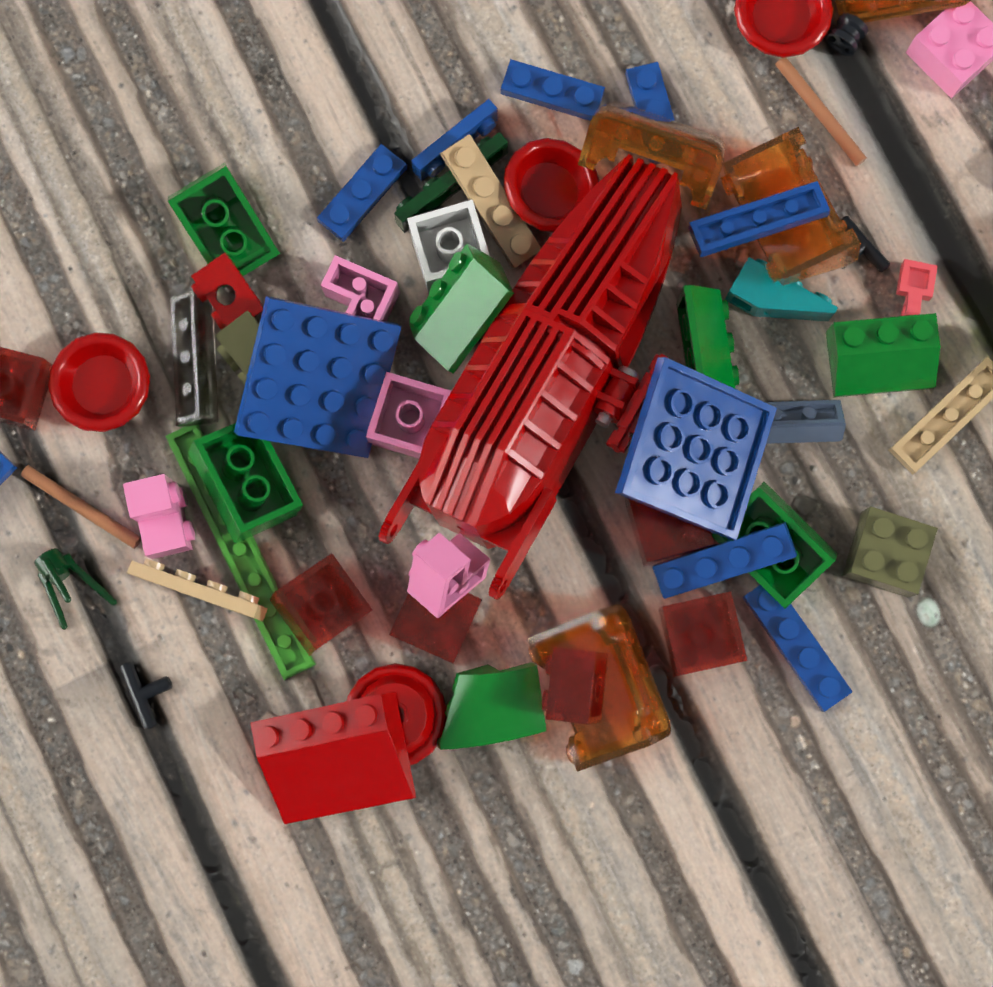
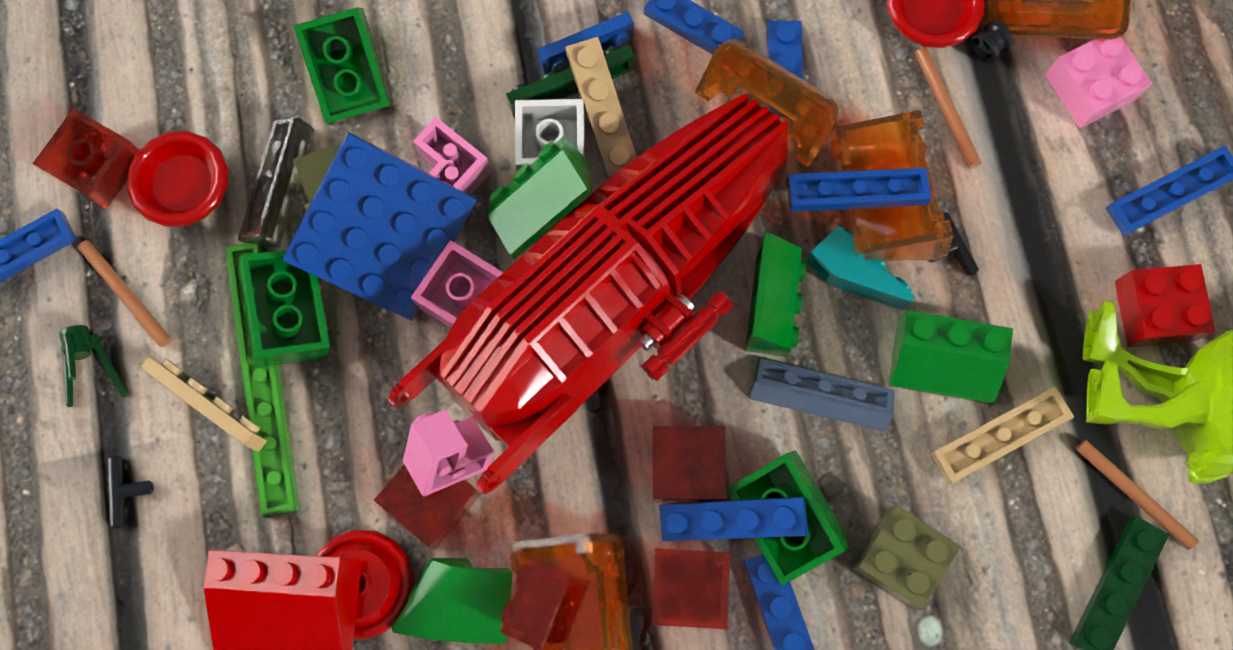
camera: 15 degrees right, 5 degrees down
bright pink brick [123,474,195,559] -> none
red brick [191,253,263,330] -> none
clear red brick [270,553,372,656] -> none
blue plate [317,144,407,242] -> none
red piece [504,138,600,232] -> none
blue plate [615,357,777,540] -> none
coral plate [896,259,938,316] -> none

